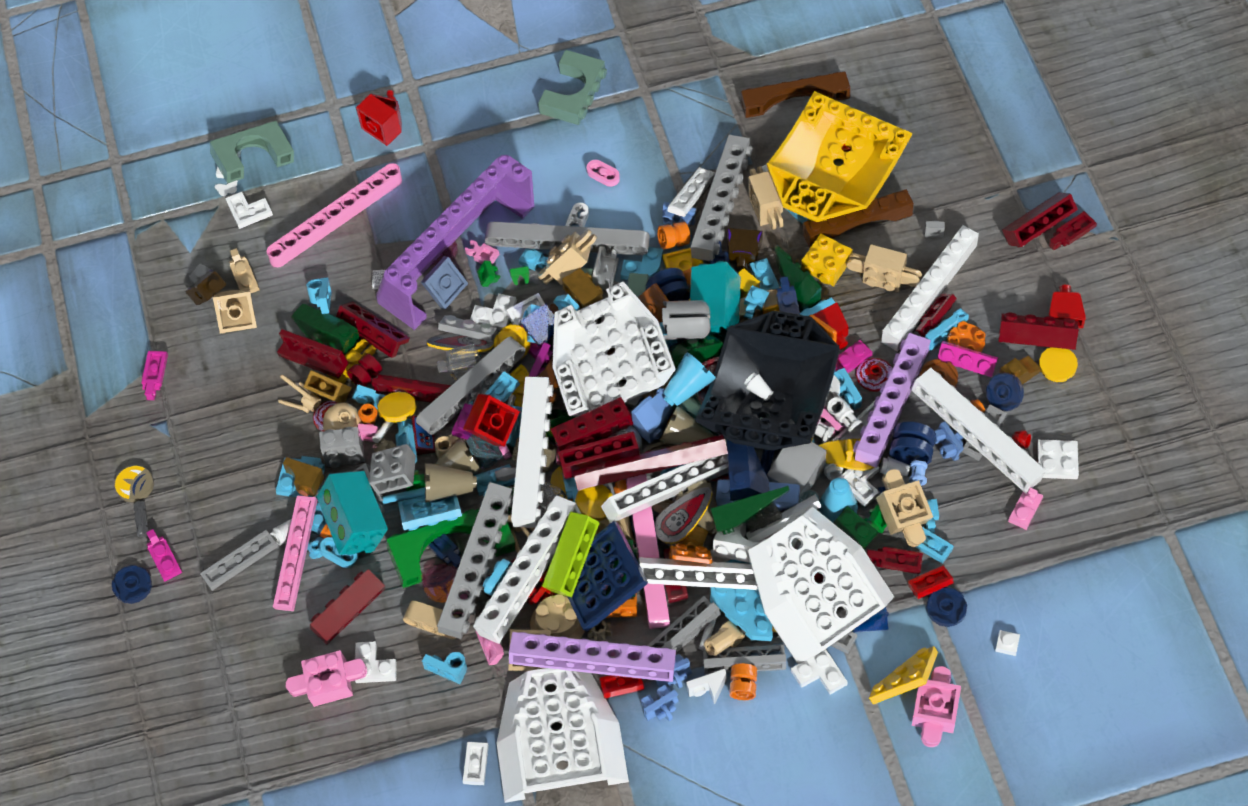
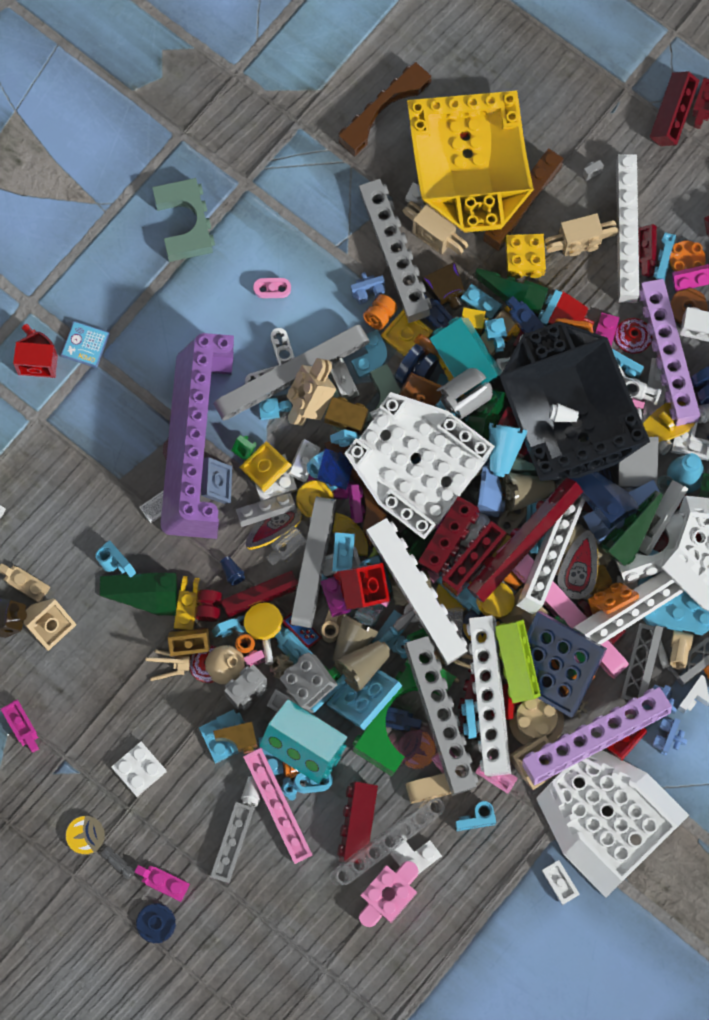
camera: 40 degrees left, 15 degrees up
bright pink beam [267,163,402,267] -> none
dark red fence [277,329,349,379] -> none
dark red fence [336,302,410,358] -> none
bright pink plate [465,240,500,264] -> none
green tile [510,266,529,286] -> none
white tile [668,167,715,217] -> none
none -> medium azure tile [61,321,110,368]
none -> white plate [111,742,167,797]
none -> dark blue cone [220,556,245,586]
none -> yellow tile [239,441,292,492]
none -> clear beam [330,798,445,886]

